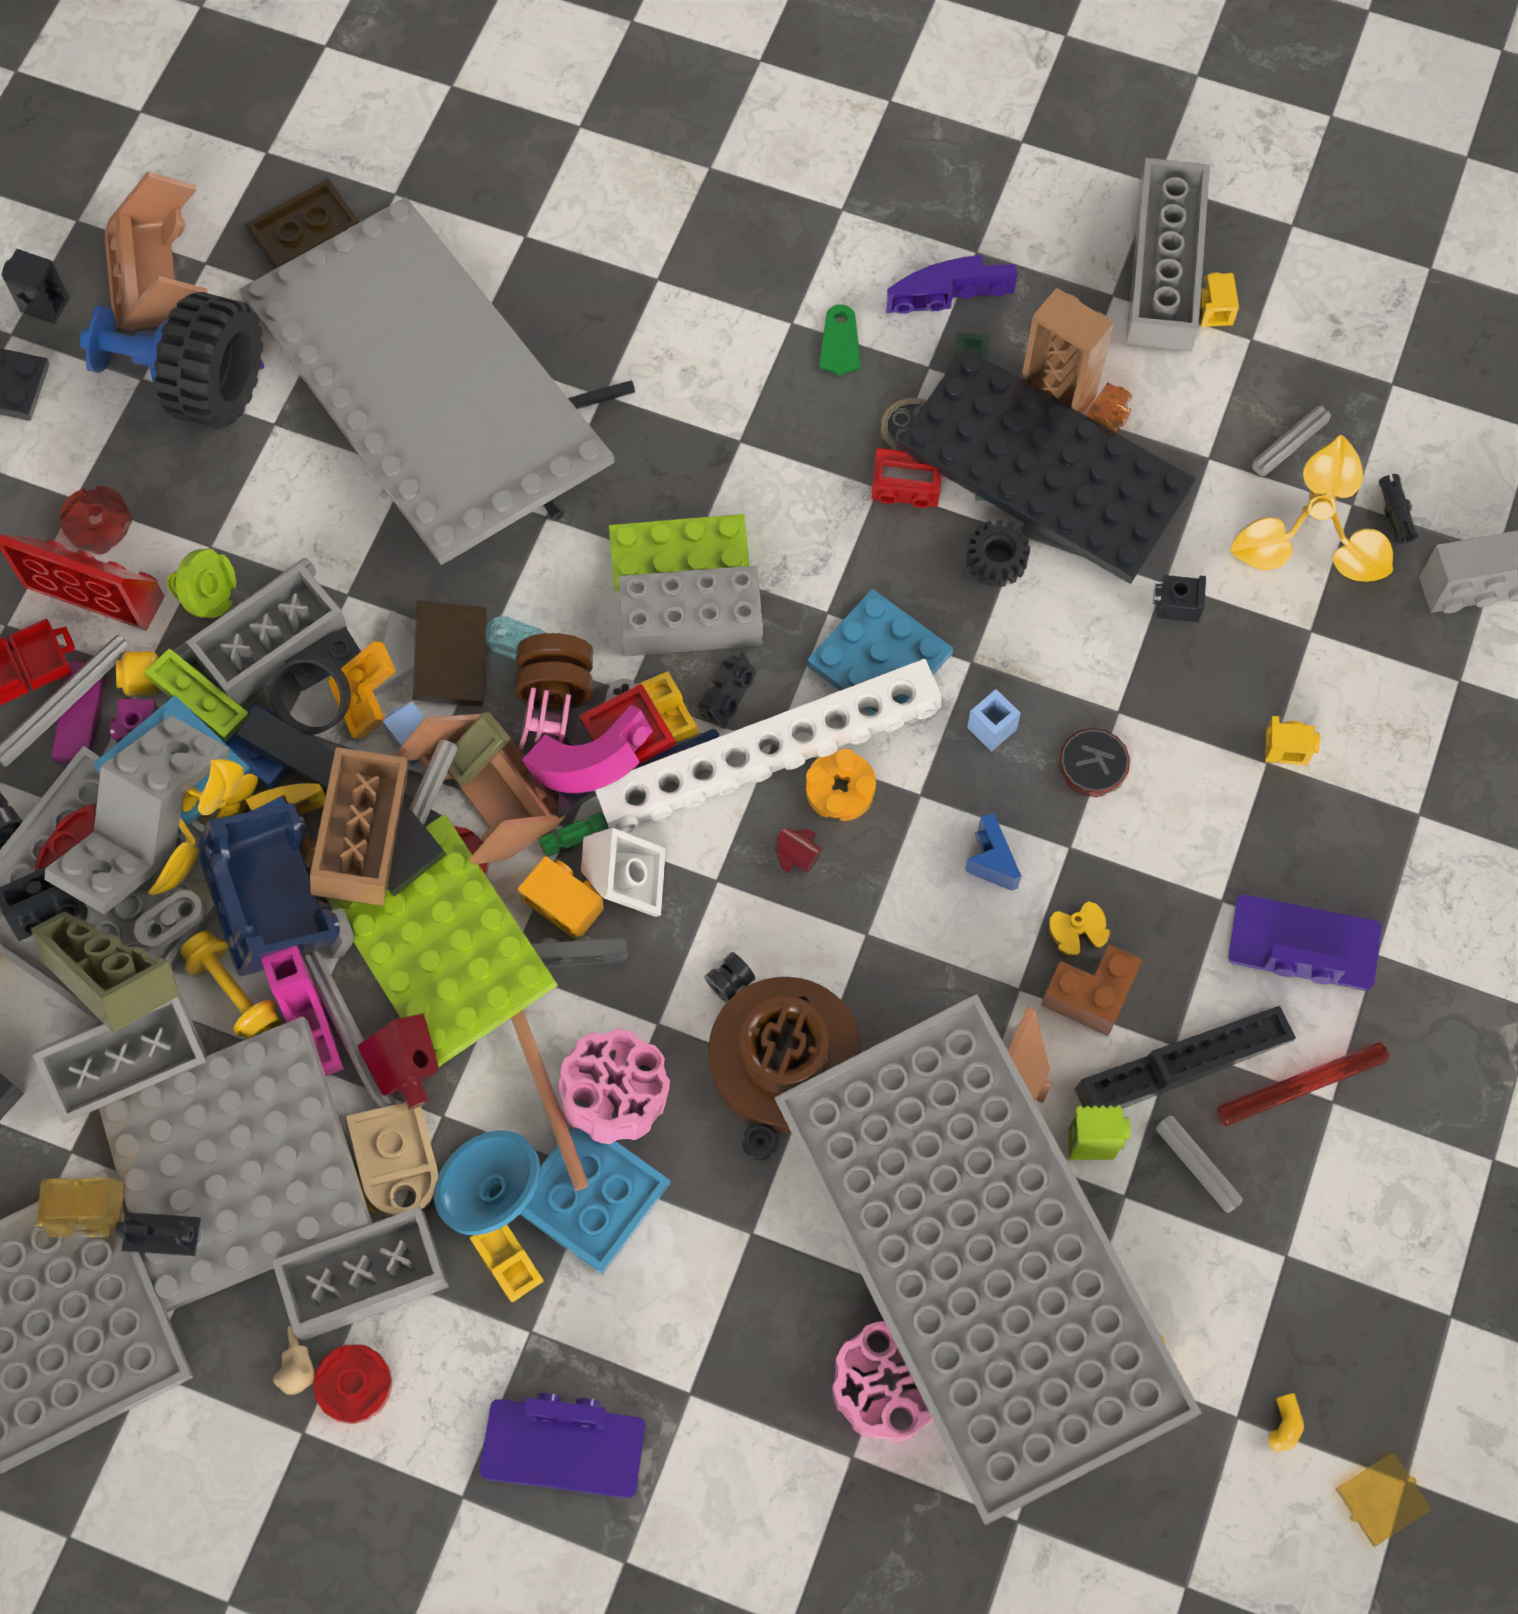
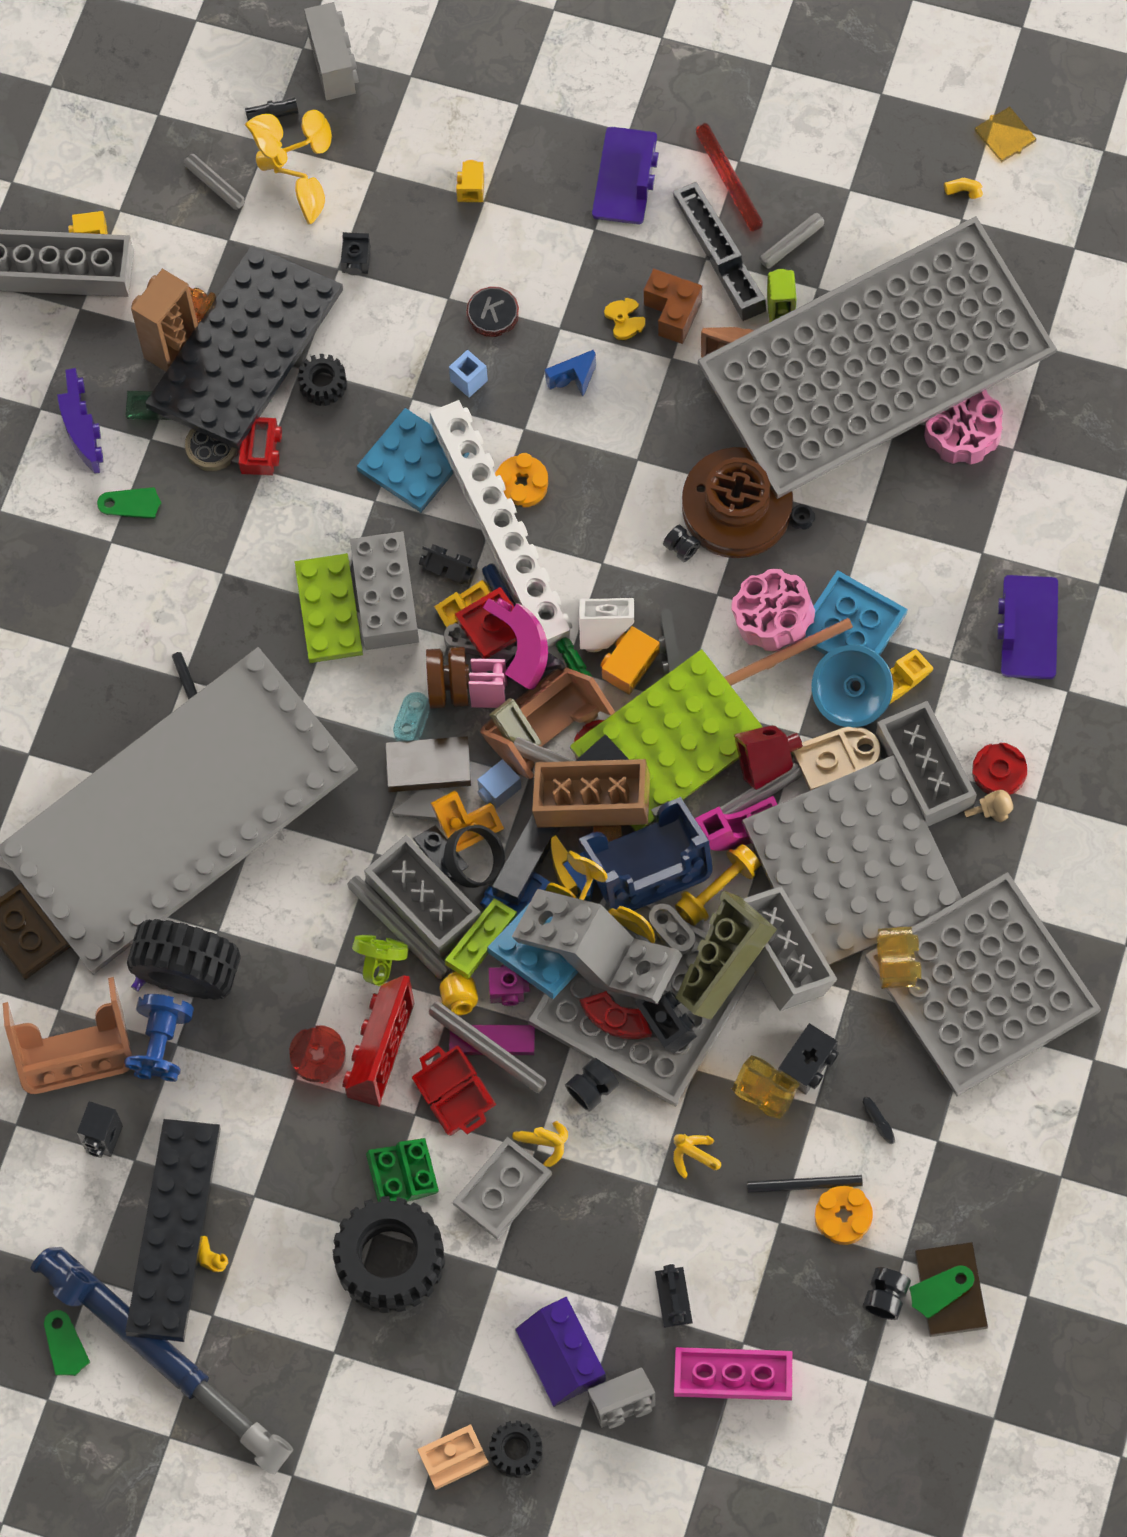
camera: 90 degrees left, 0 degrees up
black hinge [115,1212,201,1256] -> none
dark red piece [775,829,822,873] -> none

